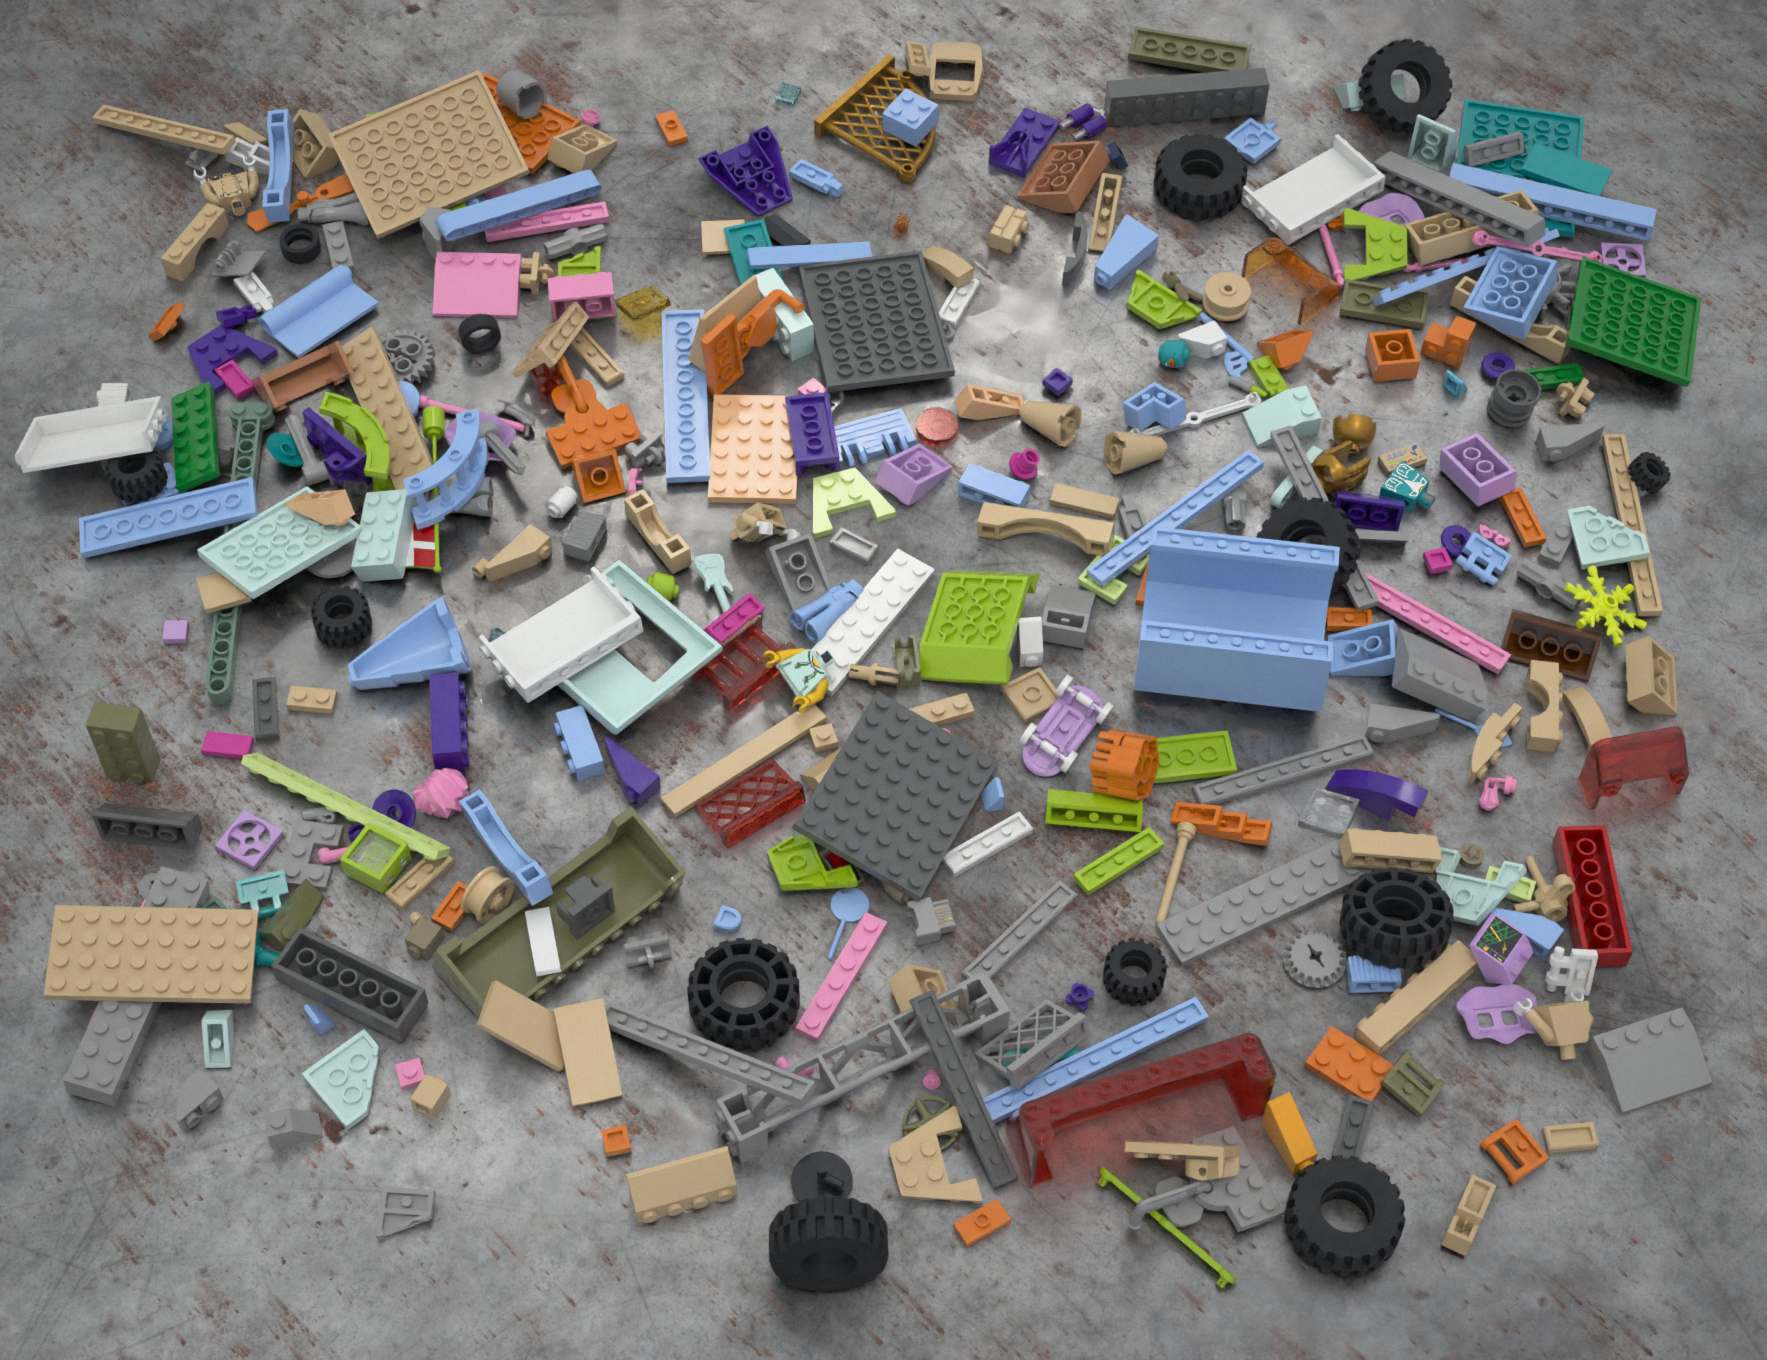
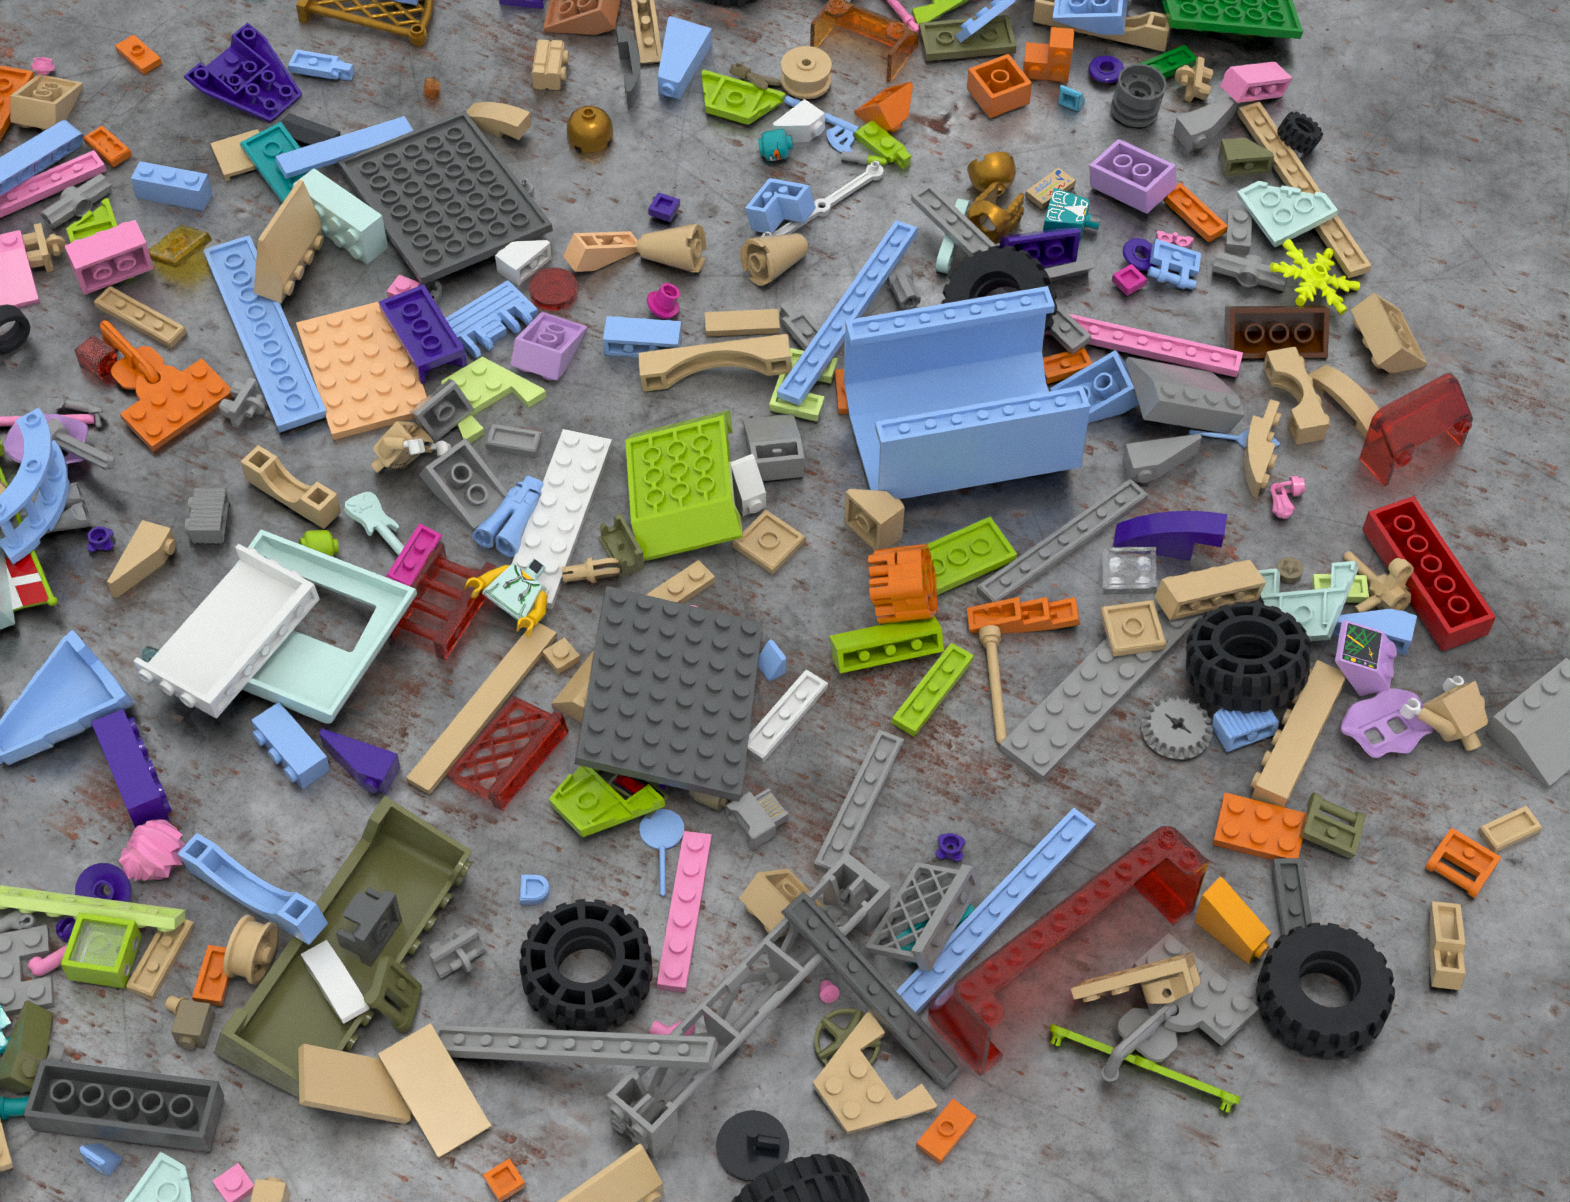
camera: 20 degrees left, 0 degrees up
tan piece [472,558,488,578] -> none
tan fence [512,301,589,378] -> none
white brick [546,486,578,518] -> none
orange slope [570,447,626,503] -> none
bright pink piece [628,468,643,496] -> none
orange plate [700,289,805,398] -> none
white tile [939,278,980,328] -> none
lavender piece [1019,675,1114,777] -> none
black tyre [1103,938,1167,1007] -> none
light aqua slope [1242,386,1322,448] -> none
white plate [1545,946,1598,996] -> none
none -> orange plate [83,125,132,168]
none -> dark purple plate [87,526,114,552]
none -> light blue brick [131,161,212,211]
none -> olive plate [364,956,423,1033]
none -> light grey slope [410,379,475,442]
none -> white slope [495,240,552,286]
none -> pearl gold cylinder [567,106,613,152]
none -> tan slope [844,489,905,550]
none -> tan tile [1100,600,1166,657]
none -> olive slope [1218,138,1274,176]
none -> bright pink brick [1220,62,1293,103]

